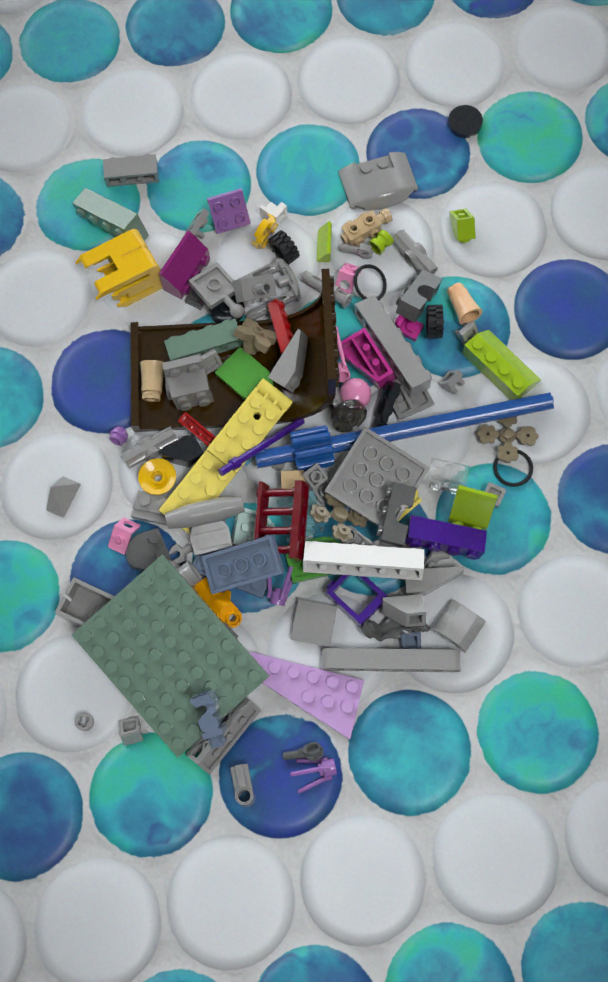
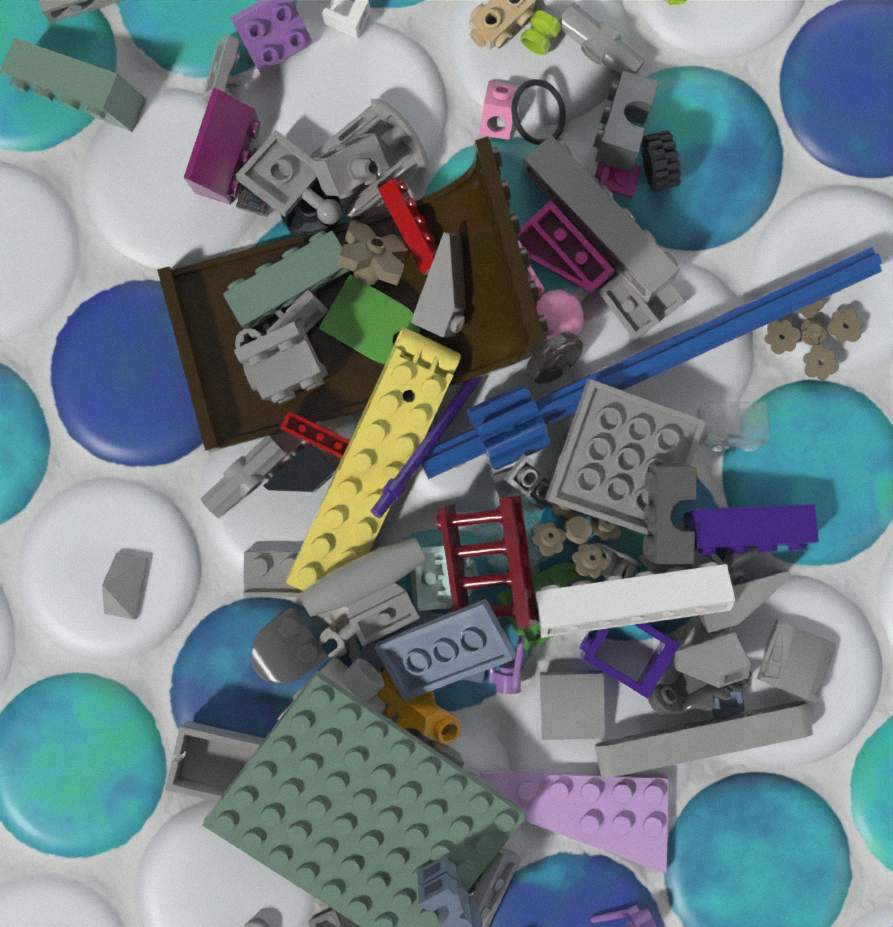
camera: 15 degrees left, 15 degrees up
yellow piece [75,229,163,307] -> none
bright pink bracket [108,517,141,555] -> none
medium lavender plate [109,427,128,446] -> none
yellow dish [138,458,176,495] -> none
tan plant [140,360,164,402] -> none
yellow plate [251,214,278,249] -> none
black tyre [268,230,300,265] -> none
tan panel [281,470,304,489] -> none
dark grey plate [283,742,324,761] -> none
light grey pin [300,270,353,309] -> none
lime slope [317,221,332,262] -> none
light grey bar [339,243,374,259] -> none
black hinge [371,381,402,428] -> none
light grey tile [438,370,465,394] -> none
light nougat plant [447,282,483,325] -> none
lime slope [448,485,498,531] -> none
light grey tile [455,321,479,346] -> none
lime slope [462,330,541,400] -> none
light grey plate [484,482,506,508] -> none
black tyre [493,449,533,487] -> none

